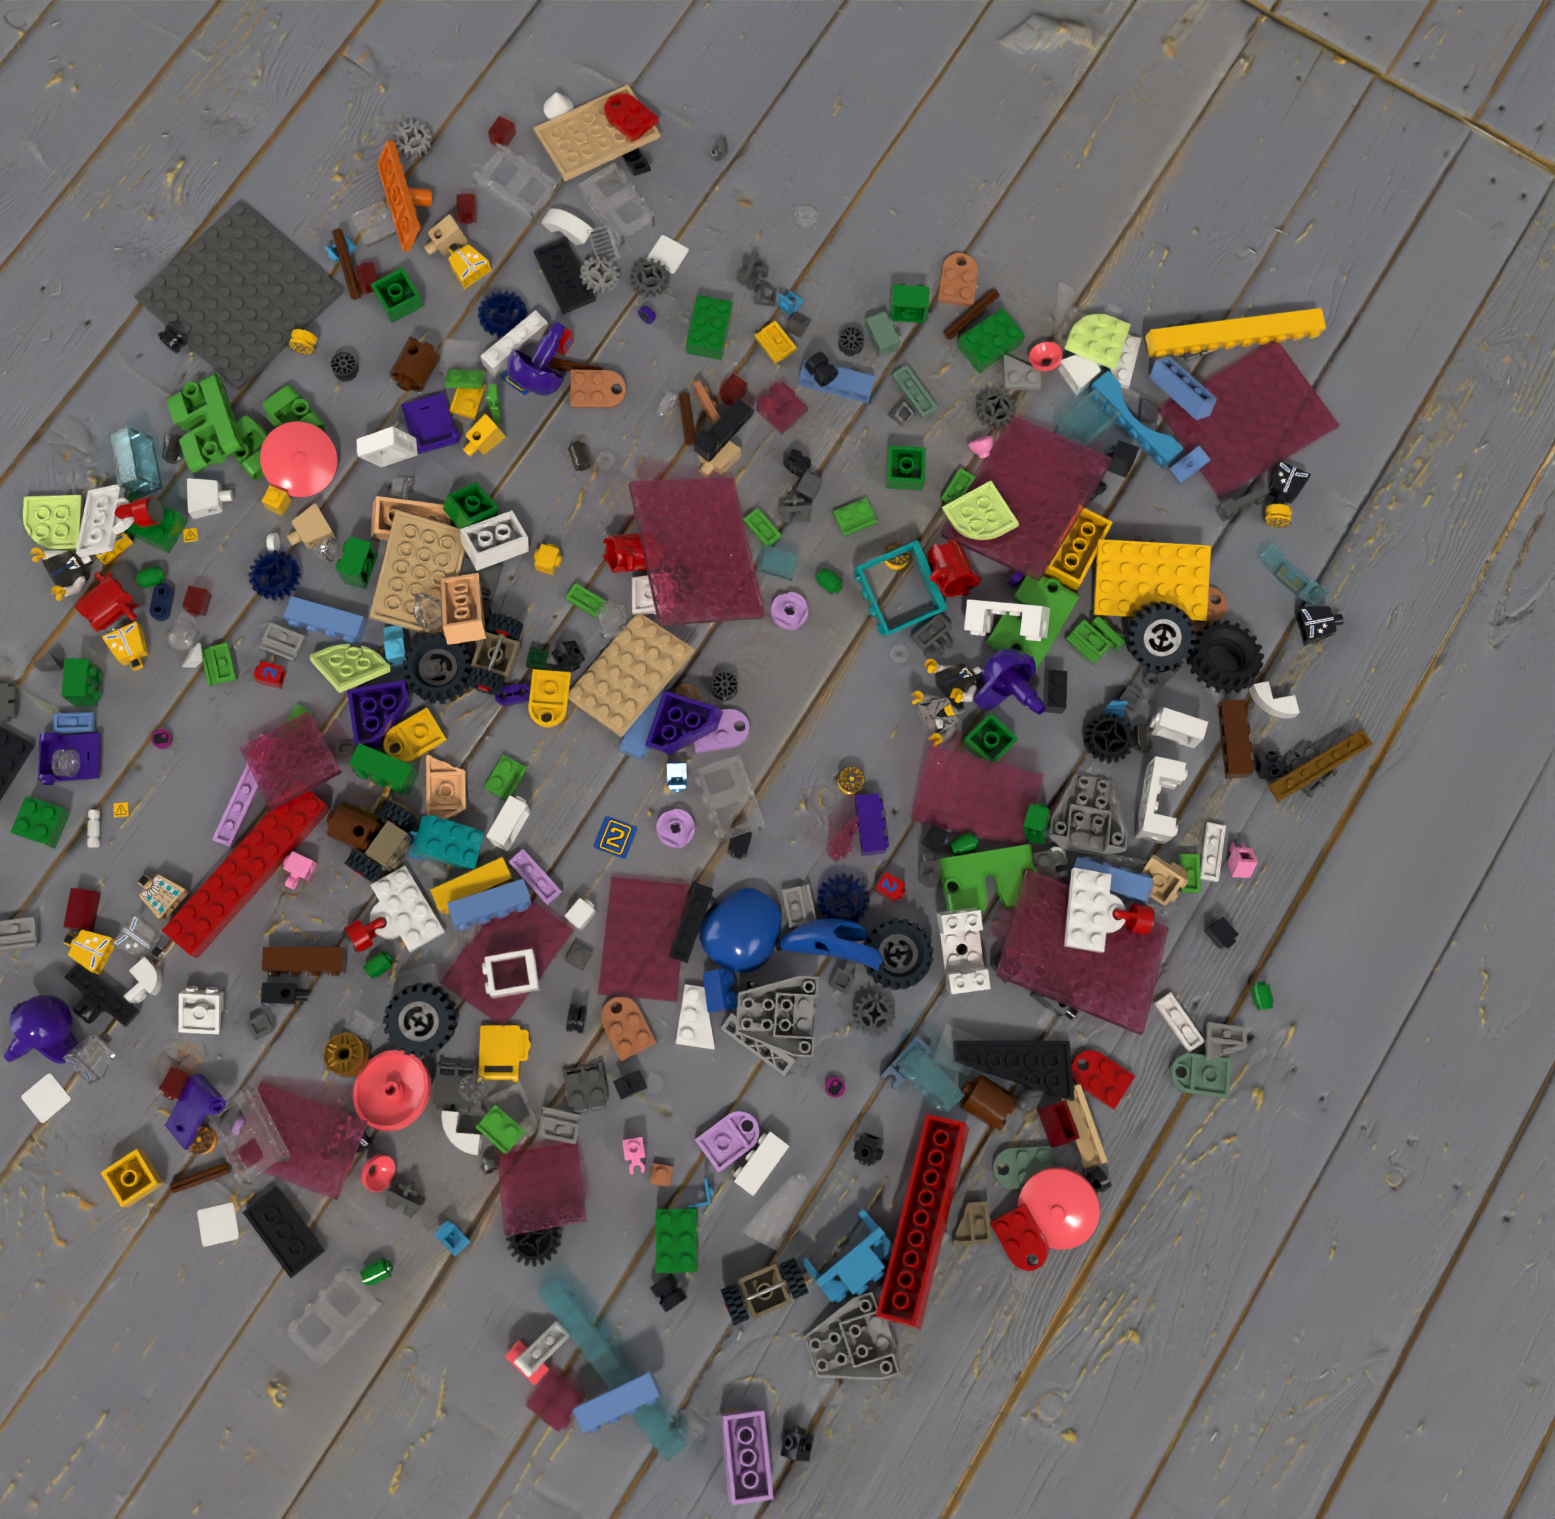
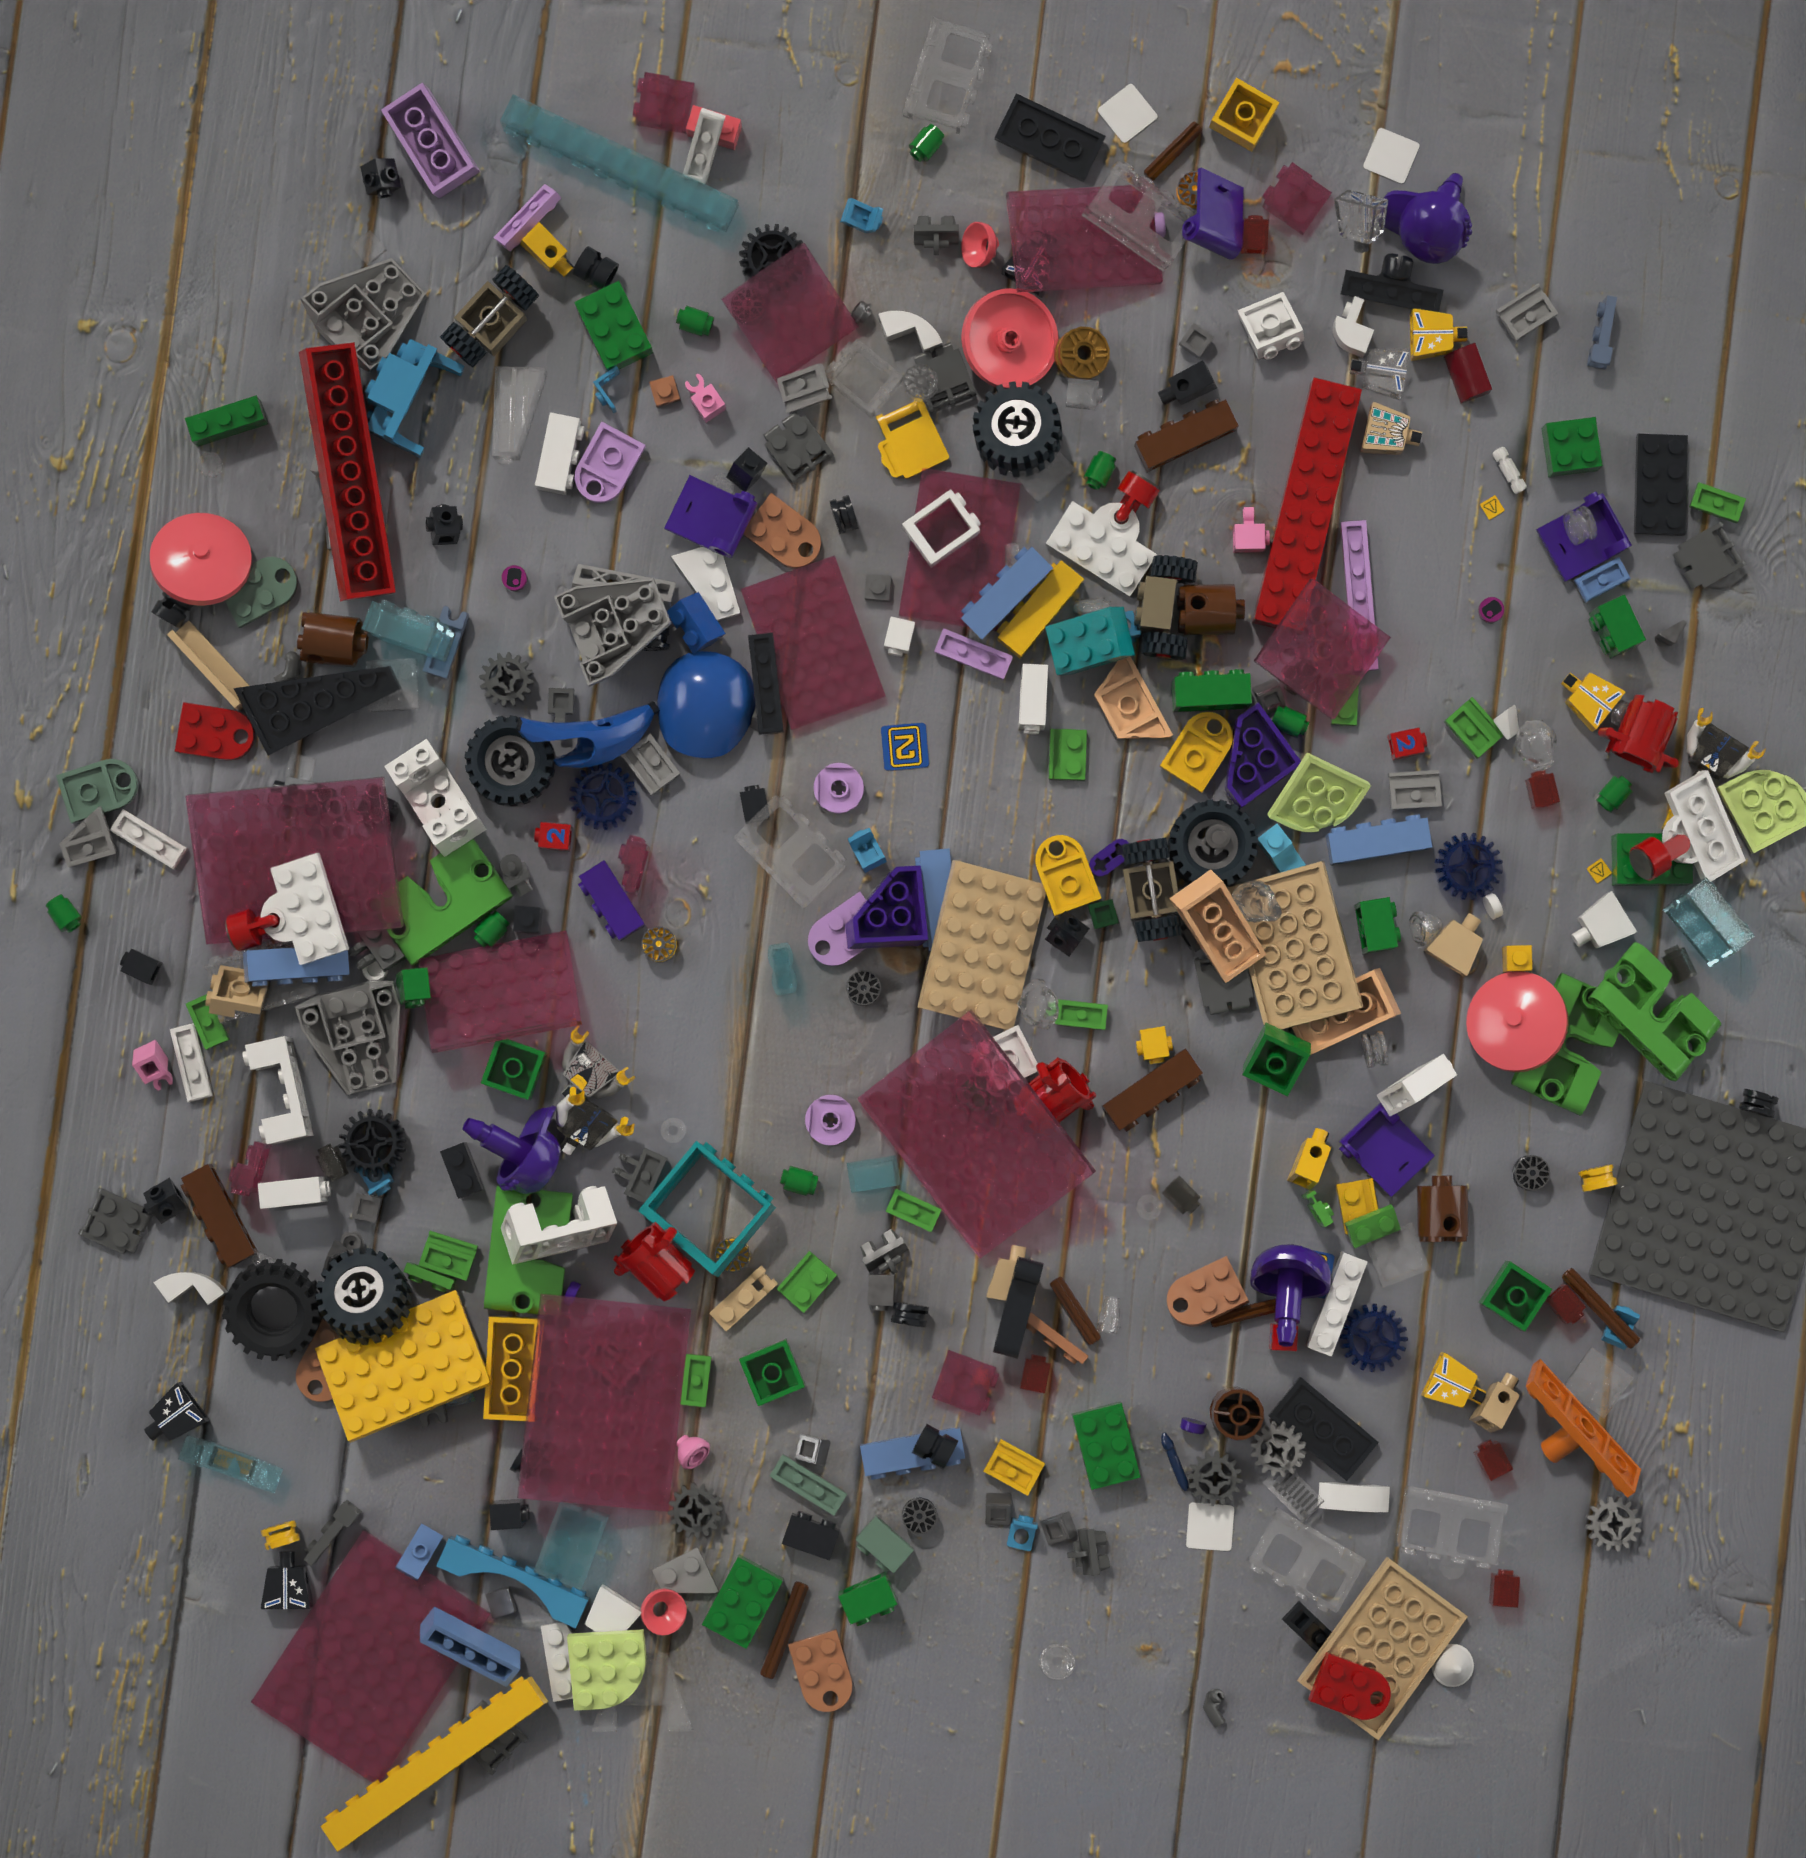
camera: 160 degrees right, 10 degrees up
dark blue plate [149,583,174,621] -> none
white brick [460,511,529,571] -> none
bright green plate [476,1104,526,1154] -> none
medium blue brick [573,1369,662,1434] -> none
yellowish green plate [942,481,1019,540] -> none
dark tan wing [952,1201,992,1246] -> none
red plate [990,1204,1049,1271] -> none
dark red brick [1037,1100,1080,1148] -> none
pearl gold tile [1267,728,1373,802] -> none
none -> green brick [185,395,268,447]
none -> clear pink plate [229,1141,272,1196]
none -> lavender plate [493,184,561,252]
none -> yellow torso [520,222,574,277]
none -> dark purple door [664,475,758,558]
none -> green brick [676,305,714,337]
none -> tan plate [709,1265,778,1331]
none -> clear light blue brick [768,942,798,996]
none -> black brick [782,1511,840,1561]
none -> reddish brown brick [1102,1048,1203,1132]
none -> dark blue piece [1161,1432,1189,1491]
none -> reddish brown cylinder [1209,1386,1264,1440]
none -> clear pink plate [1262,162,1332,235]
none -> green brick [1272,706,1310,738]

